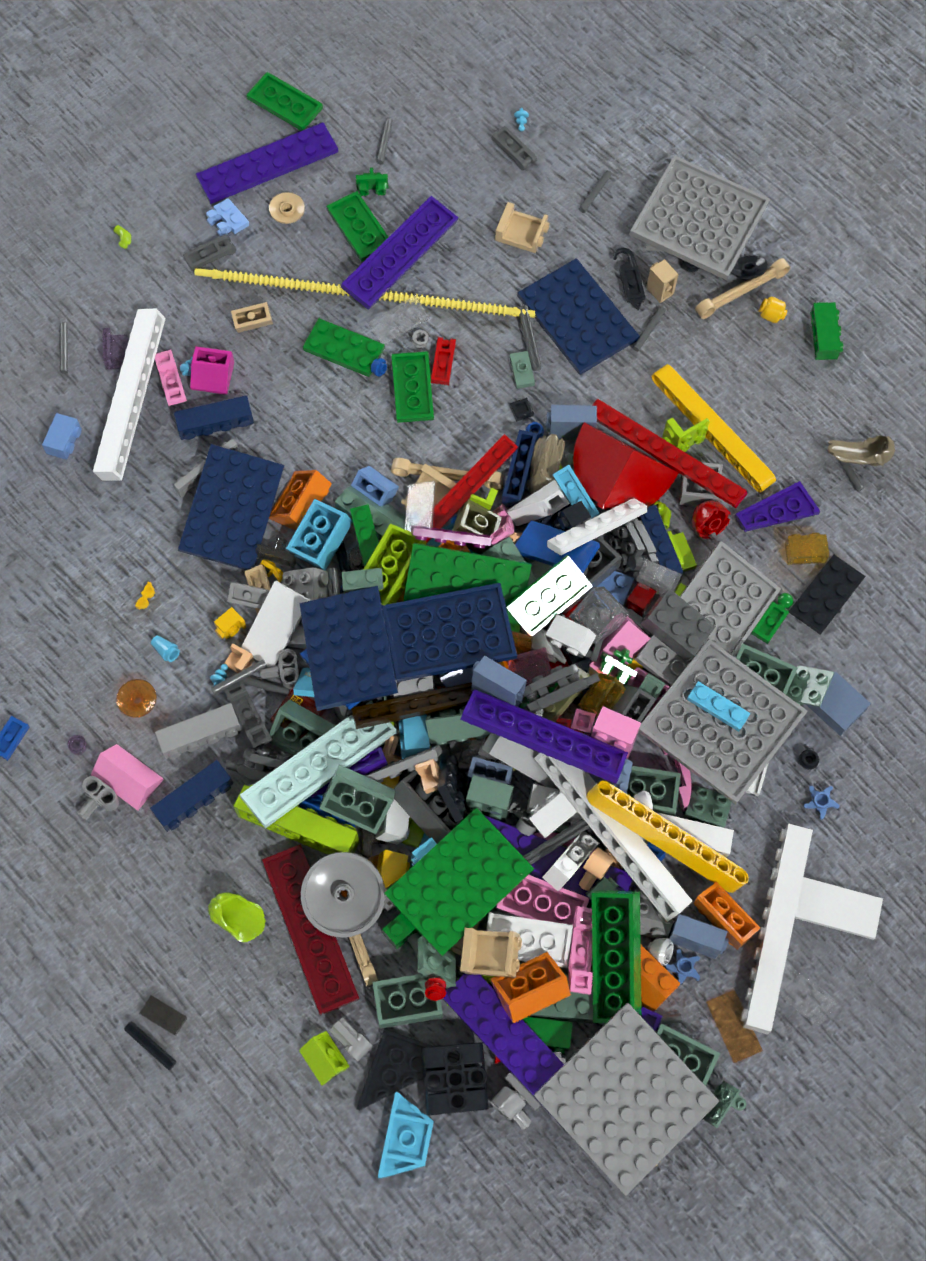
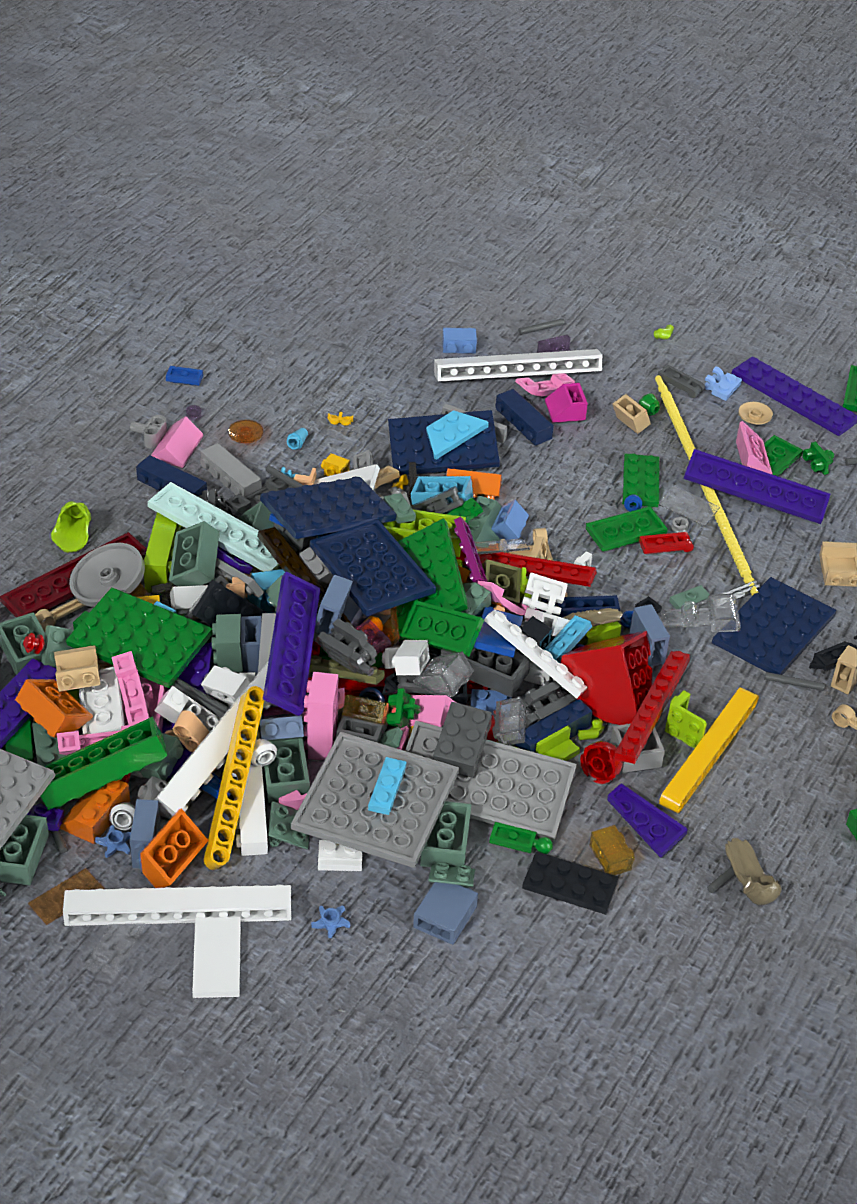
camera: 70 degrees right, 25 degrees down
black plate [799,750,819,770] -> none
none -> bright pink slope [112,651,150,725]
none -> dark grey plate [411,486,464,514]
none -> medium azure wing [426,410,488,460]
none -> white plate [522,573,568,615]
none -> white plate [574,551,592,567]
none -> green cone [638,393,660,416]
none -> clear plate [661,594,740,632]
none -> bright pink slope [736,421,772,474]

